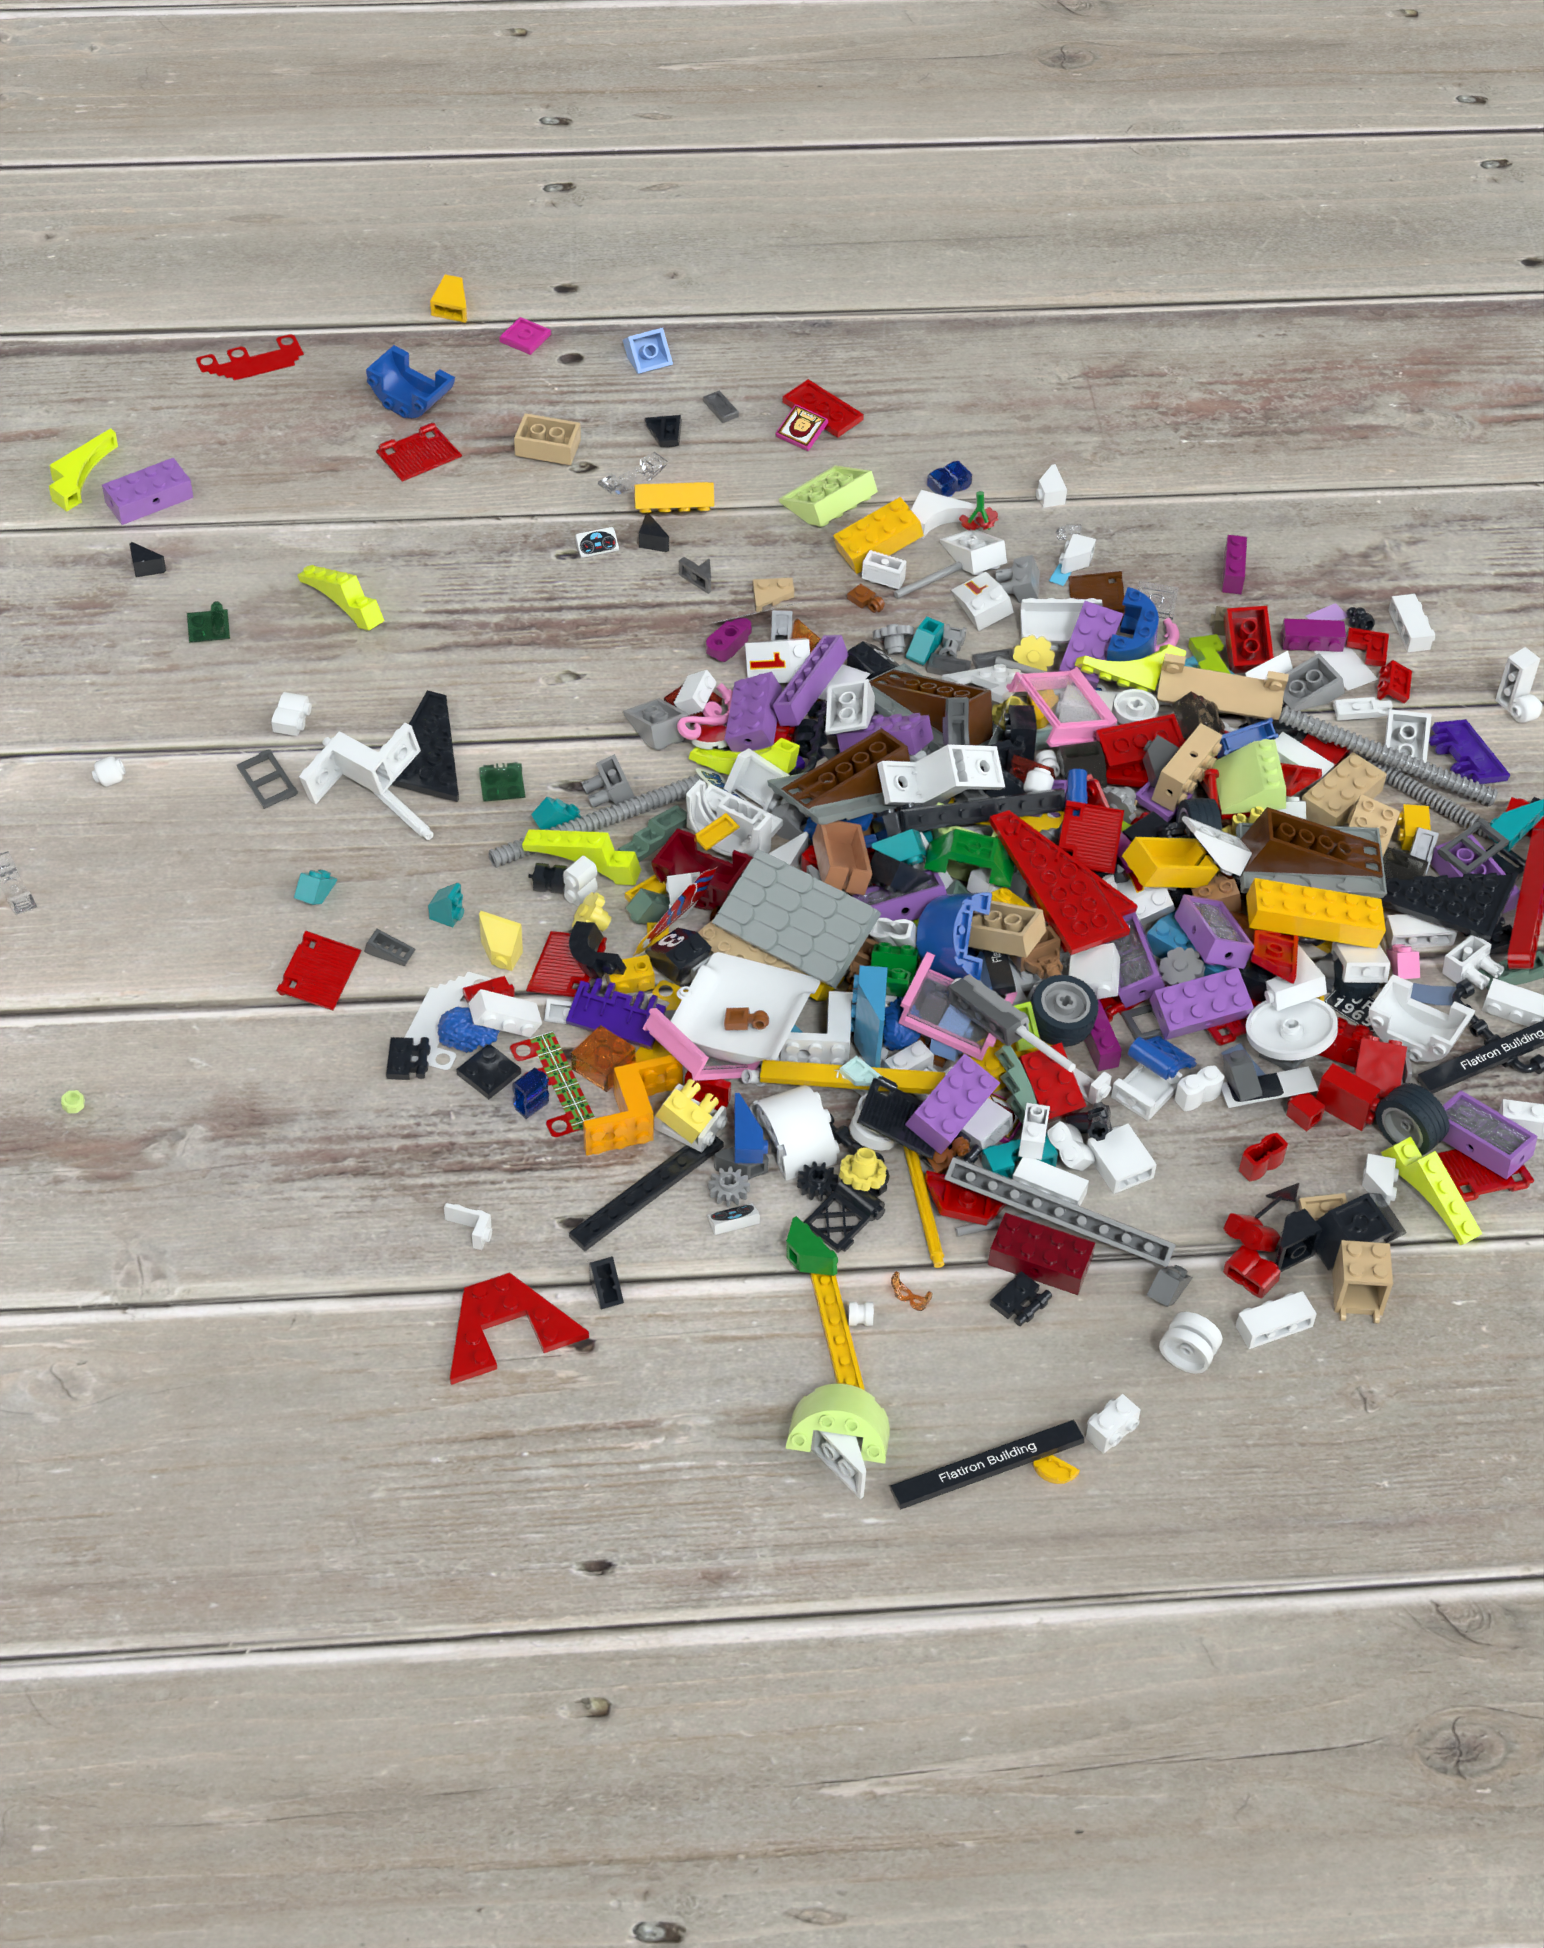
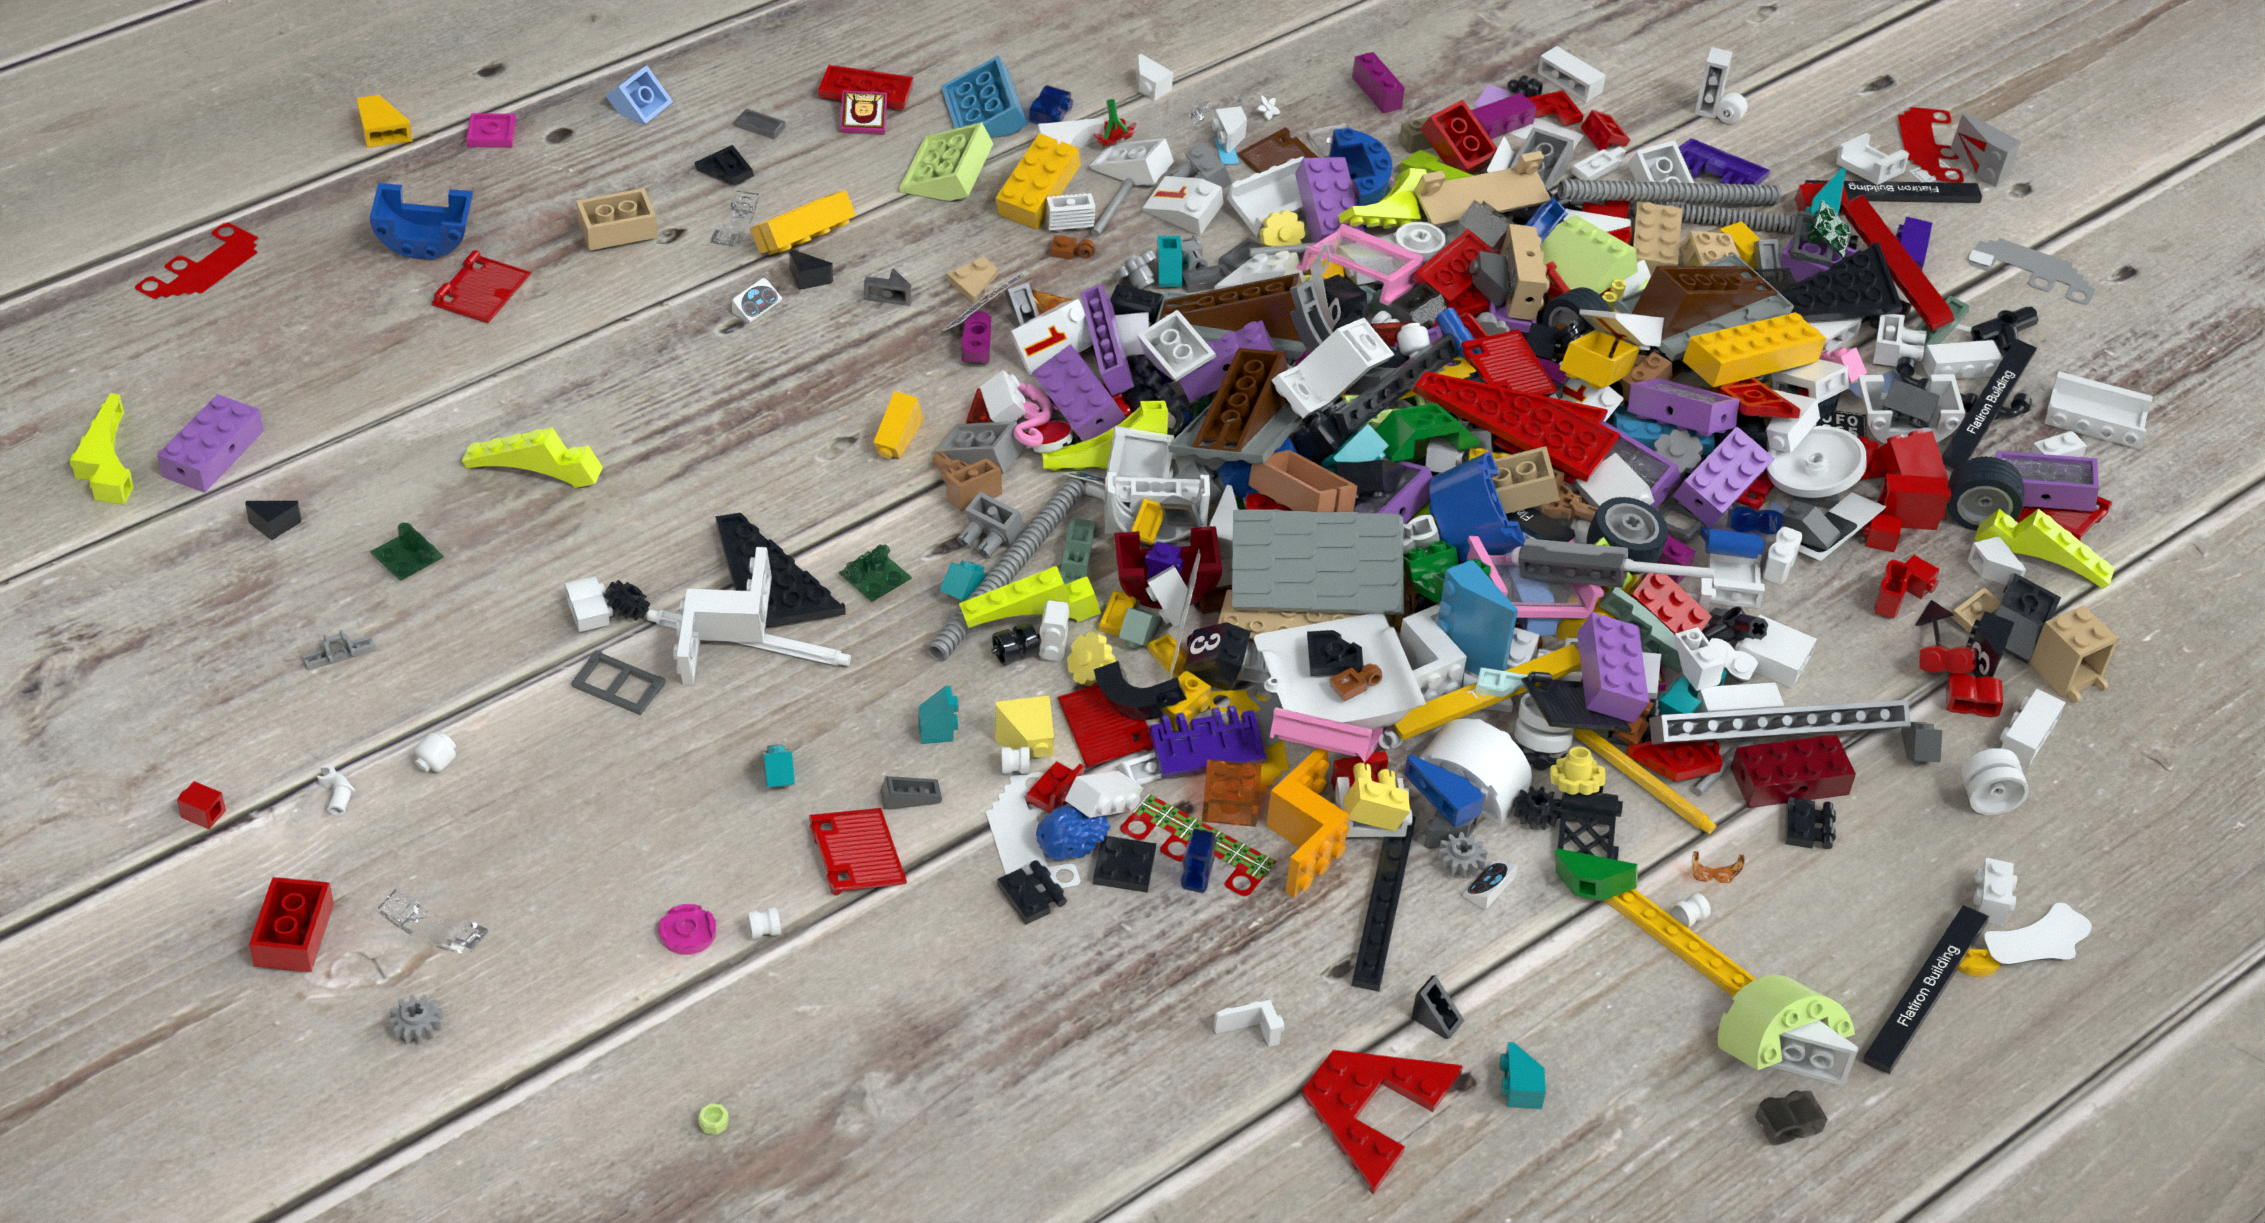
camera: 35 degrees left, 5 degrees down
none -> light grey piece [303,630,376,671]
none -> white piece [317,764,355,816]
none -> black gear [604,580,650,621]
none -> dark pink tile [659,904,716,955]
none -> white wheel [747,907,781,940]
none -> yellow slope [873,391,924,459]
none -> medium nougat brick [932,452,1002,511]
none -> dark azure slope [942,55,1028,138]
none -> white wheel [1001,747,1030,774]
none -> dark purple brick [1145,541,1184,580]
none -> dark grey slope [1160,495,1203,528]
none -> white plant [1256,95,1280,121]
none -> black plate [1307,630,1364,676]
none -> teal slope [1500,1042,1546,1109]
none -> clear blue brick [1726,507,1783,535]
none -> clear smoke brick [1755,1090,1828,1145]
none -> clear green hinge [1808,200,1852,259]
none -> black brick [1882,379,1940,428]
none -> red brick [1906,555,1940,599]
none -> white sticker [1984,903,2092,964]

